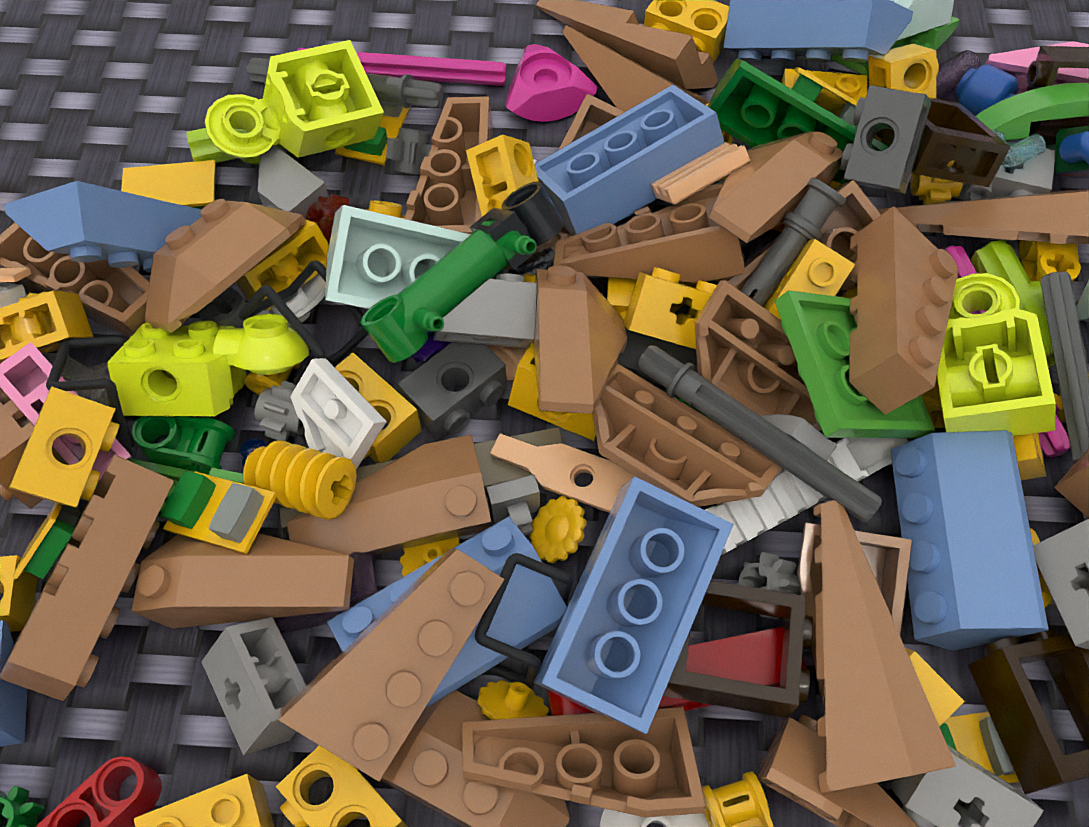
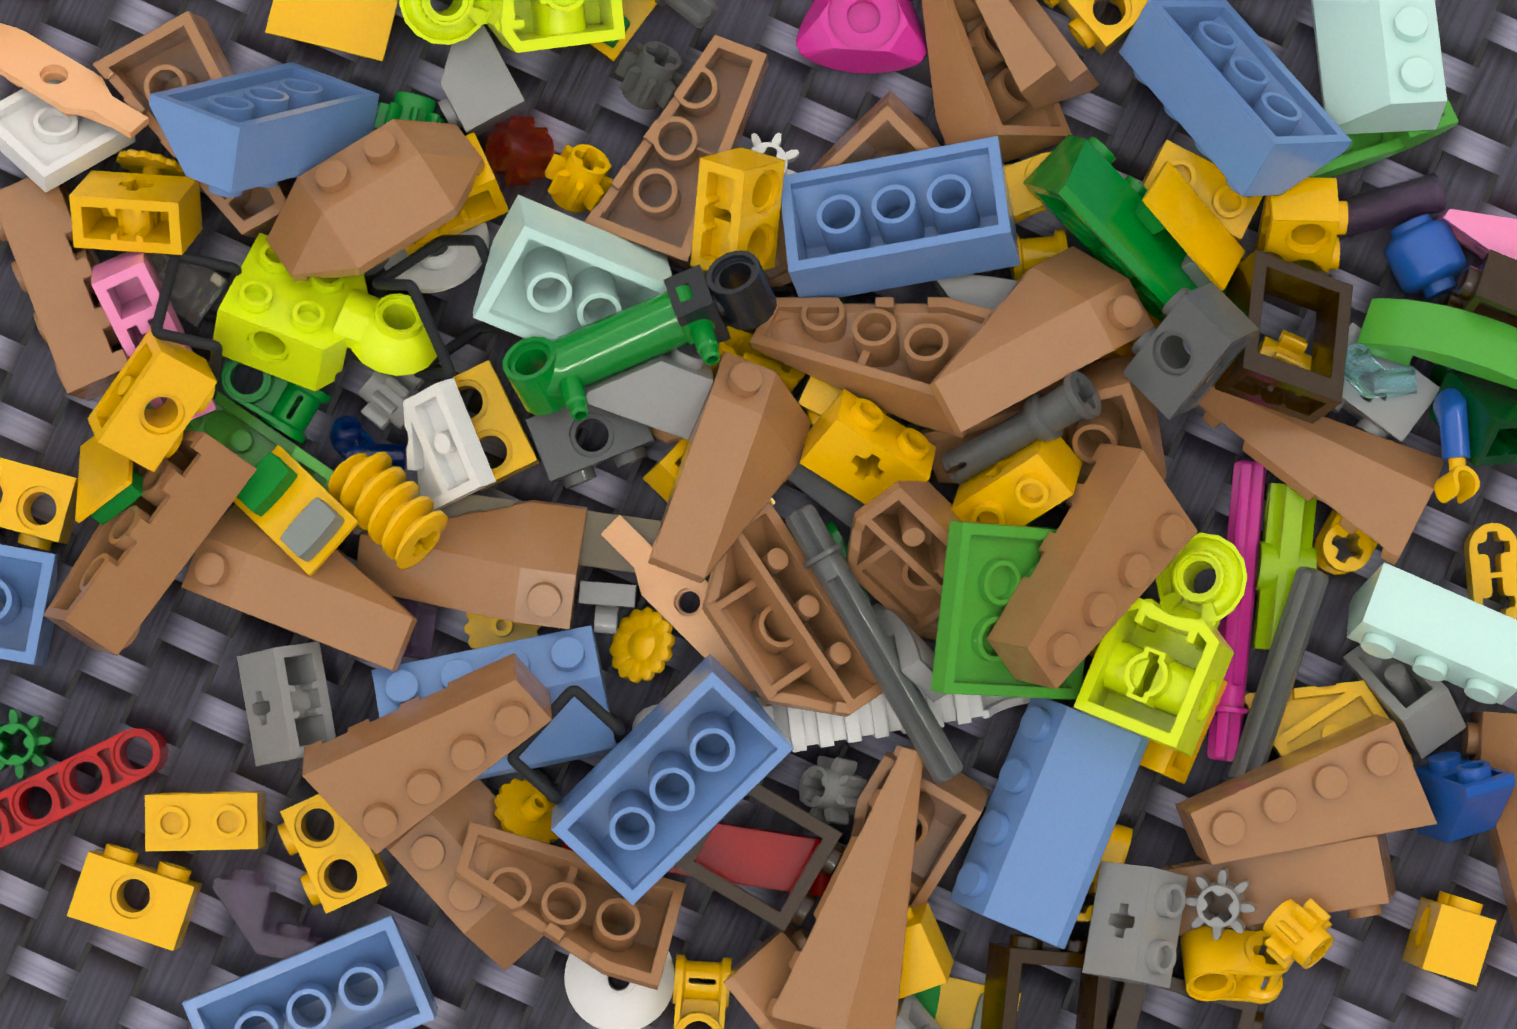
camera: 10 degrees right, 25 degrees up
light nougat tile [650,142,750,204] -> none

